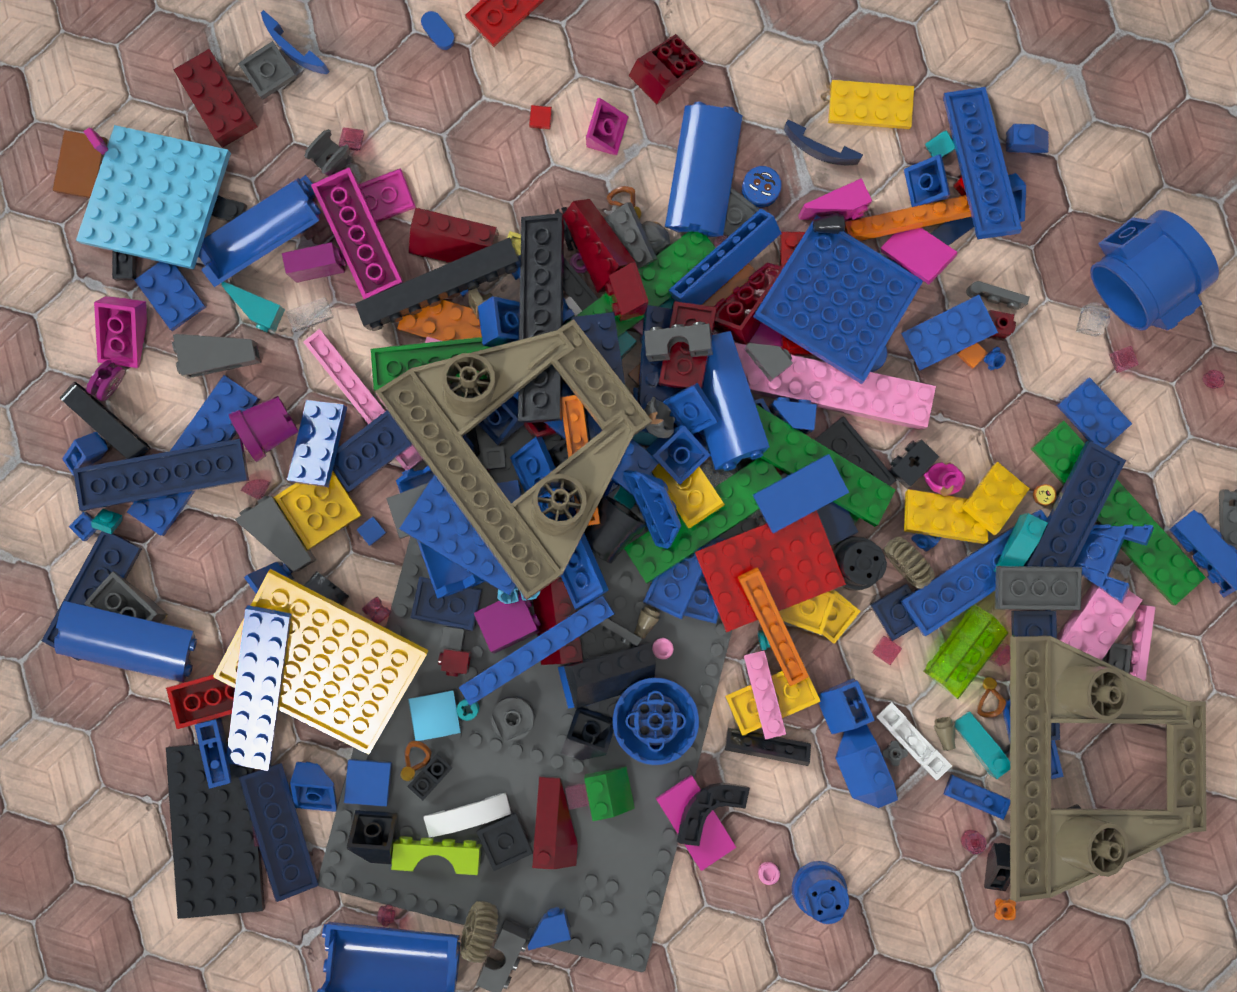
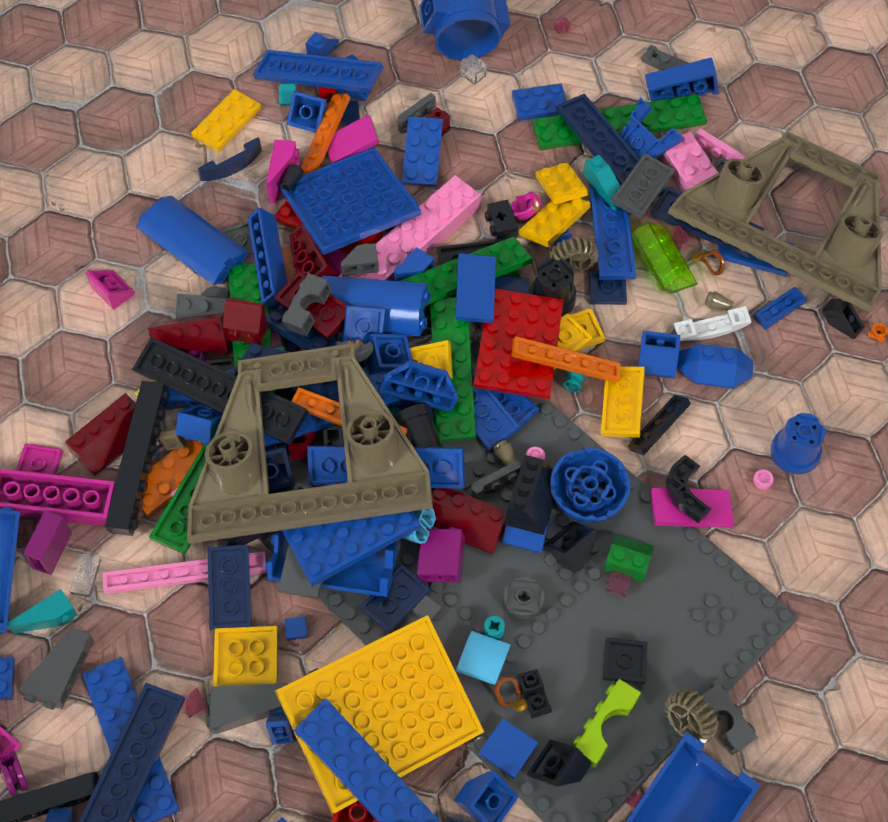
camera: 60 degrees left, 25 degrees down
magenta piece [228,396,299,462] -> none
plate [287,400,347,488] -> none
white slope [424,793,511,837] -> none
dark red brick [438,648,472,677] -> none
blue plate [459,595,615,705] -> none
blue slope [528,907,571,950] -> none
red tile [529,105,552,130] -> none
dark red wedge [532,776,578,869] -> none
dark orange piece [606,186,641,218] -> none
dark red slope [628,34,704,105] -> none
blue head [742,166,782,208] -> none
bright pink plate [744,651,786,740] -> none
clear pink plate [872,636,902,665] -> none
dark grey plate [882,740,908,766] -> none
teal slope [954,711,1010,779] -> none
orange tile [957,343,988,369] -> none
clear pink wheel [961,830,987,854] -> none
blue plate [984,347,1006,370] -> none
light yellow tile [1033,484,1056,506] -> none
clear pink plate [1109,346,1139,373] -> none

